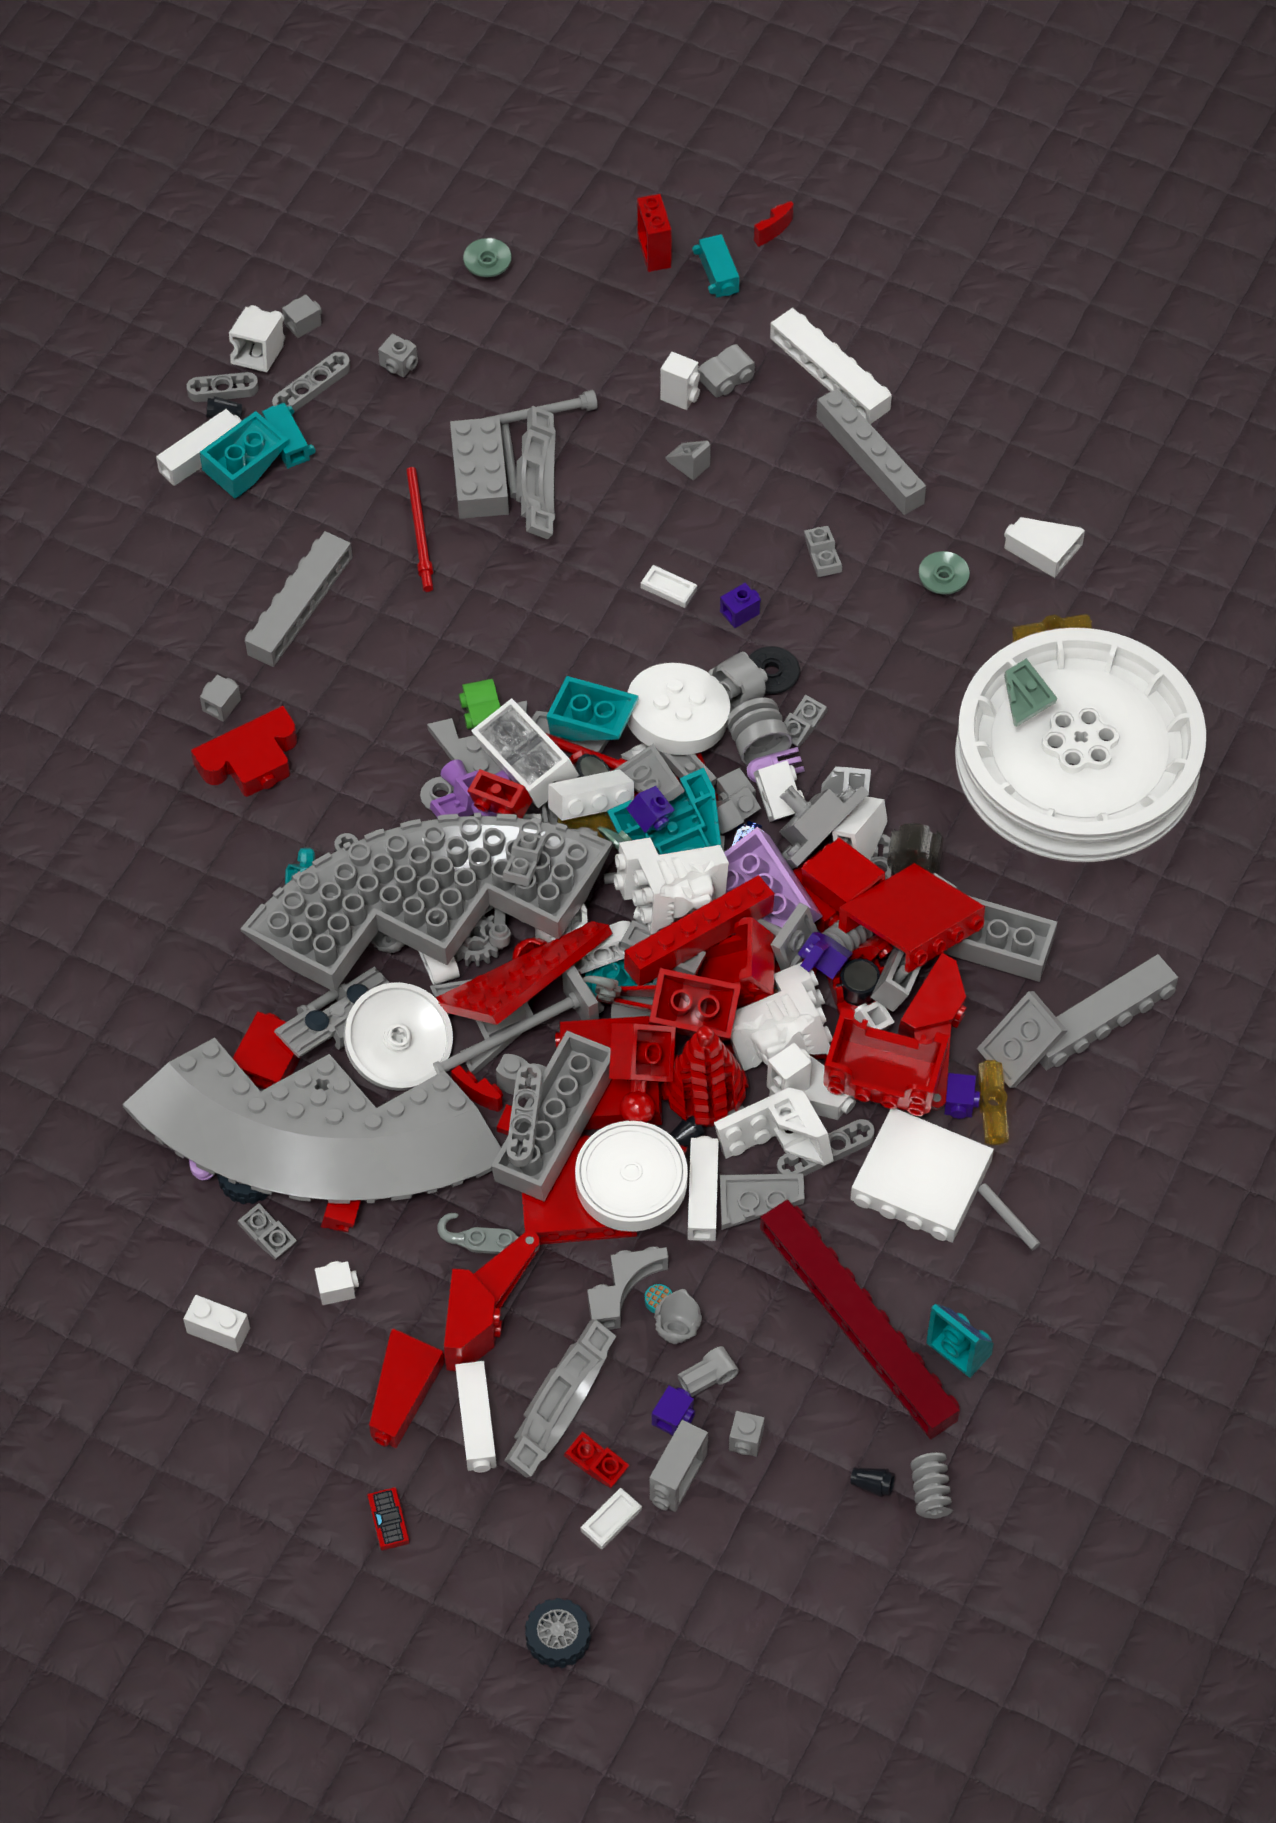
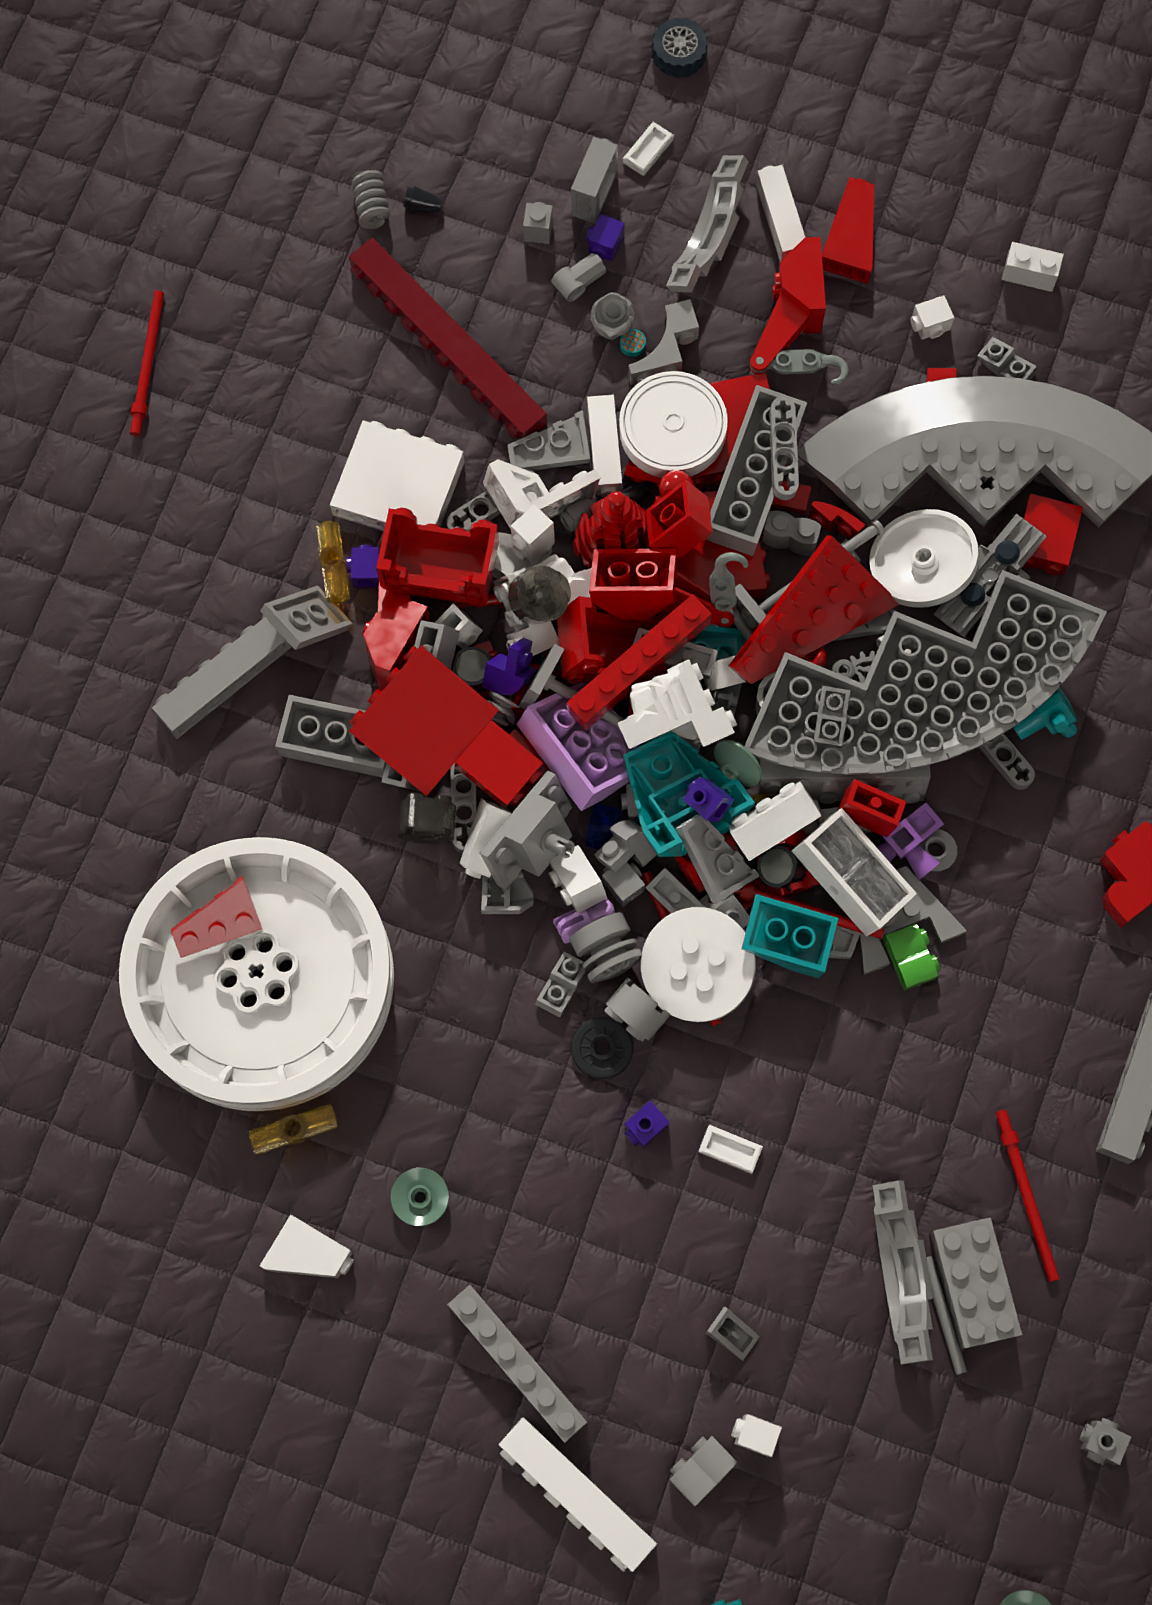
camera: 175 degrees right, 15 degrees up
tile [367,1487,409,1551] -> none
light grey piece [481,390,597,425] -> none
red slope [563,1431,629,1488] -> none
light grey slope [804,526,842,577] -> none
teal slope [926,1304,994,1378] -> none
light grey bar [977,1183,1040,1251] -> none
sand green wing [1004,658,1058,727] -> none
none -> red bar [130,290,164,437]
none -> wing [171,875,262,958]
none -> clear smoke brick [508,565,571,624]

